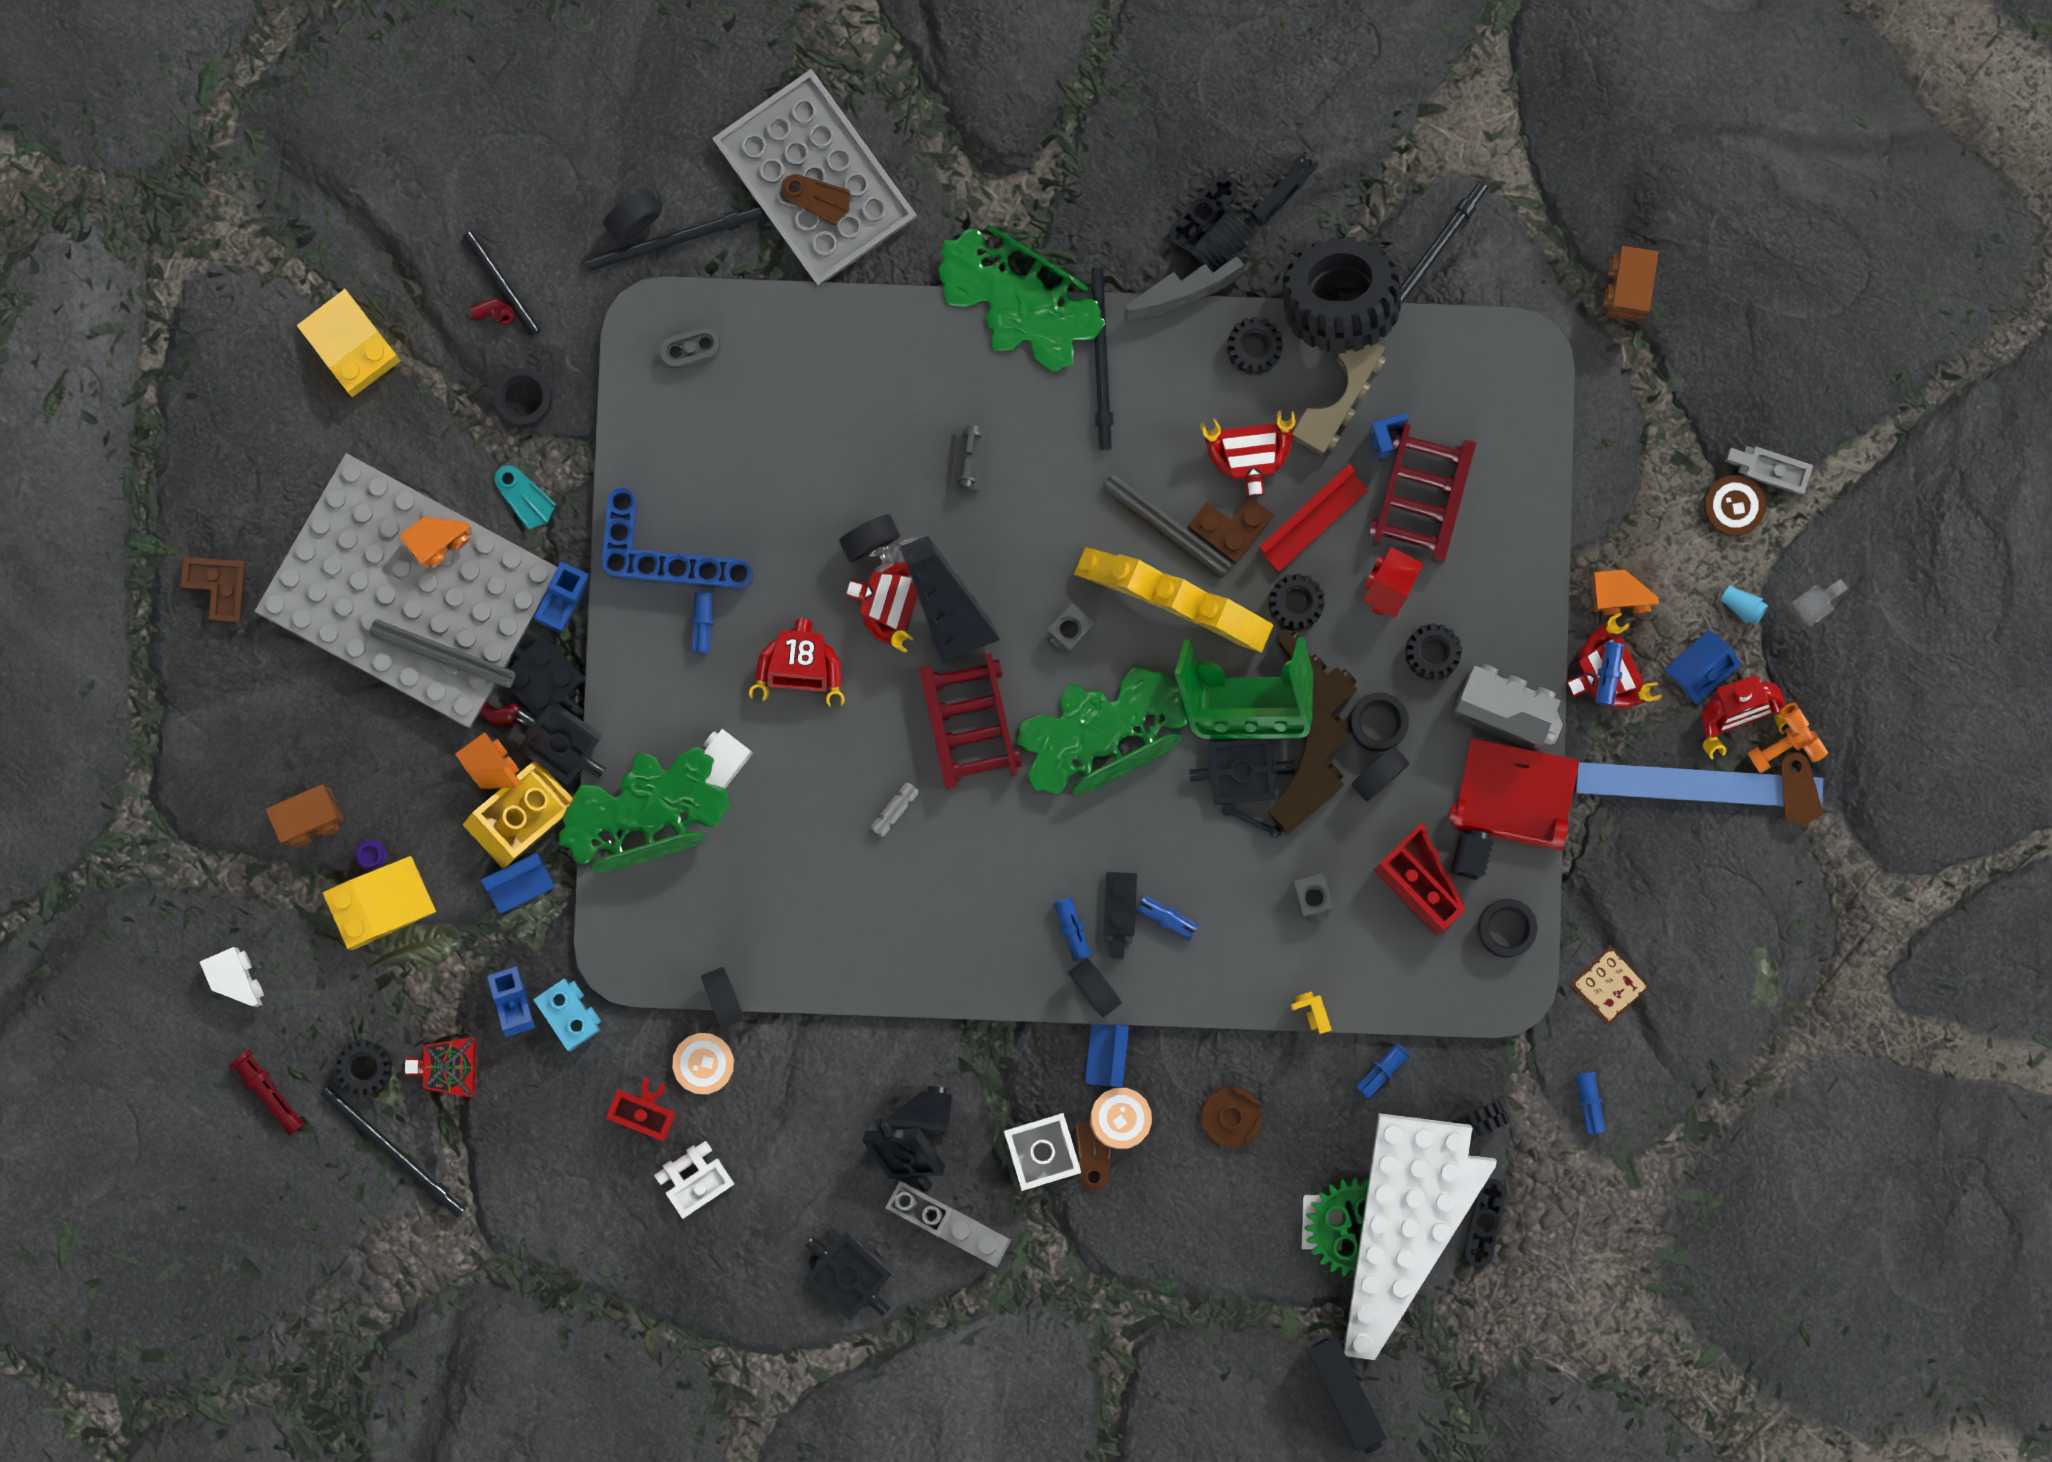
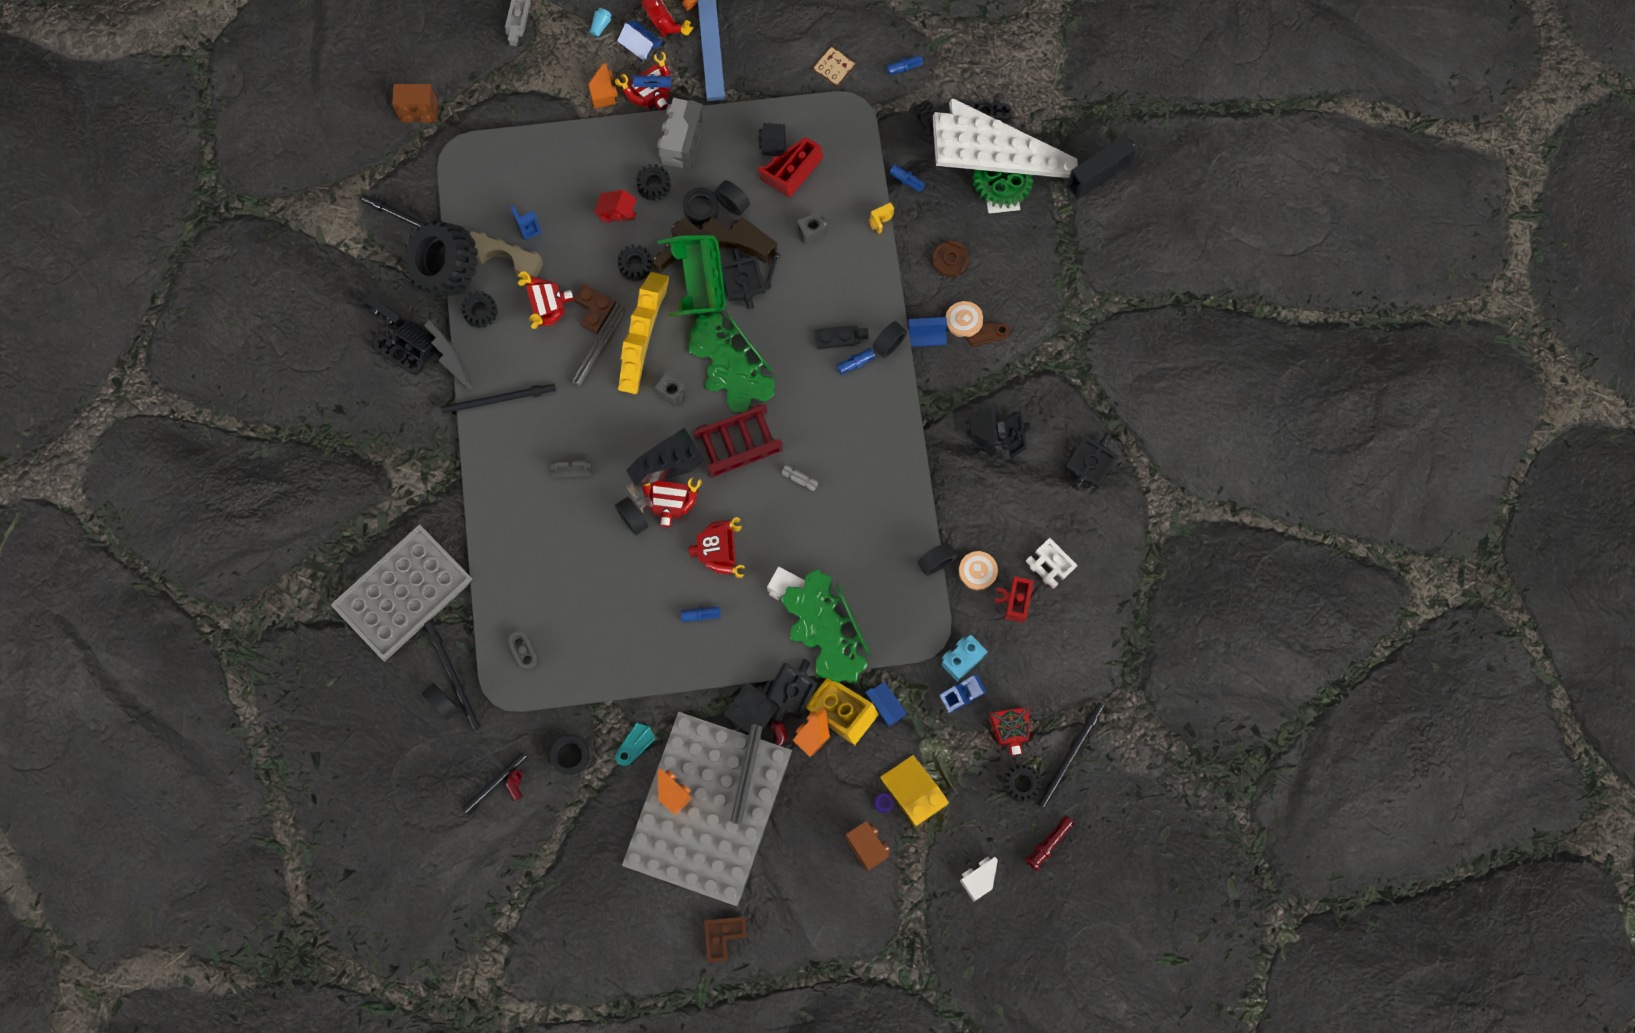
camera: 100 degrees left, 10 degrees down
yellow slope [297,289,401,398] -> none
blue brick [534,562,589,634] -> none
blue beam [602,487,754,590] -> none
reddish brown piece [781,174,850,225] -> none
light grey slope [886,1181,1011,1267] -> none
green plant [938,224,1105,372] -> none
white brick [1004,1113,1081,1191] -> none
blue pin [1136,894,1199,941] -> none
red fence [1258,464,1369,573] -> none
dark red fence [1368,423,1476,564] -> none
red door [1448,738,1580,851] -> none
black tyre [1477,898,1538,958] -> none
reddish brown tile [1704,475,1766,536] -> none

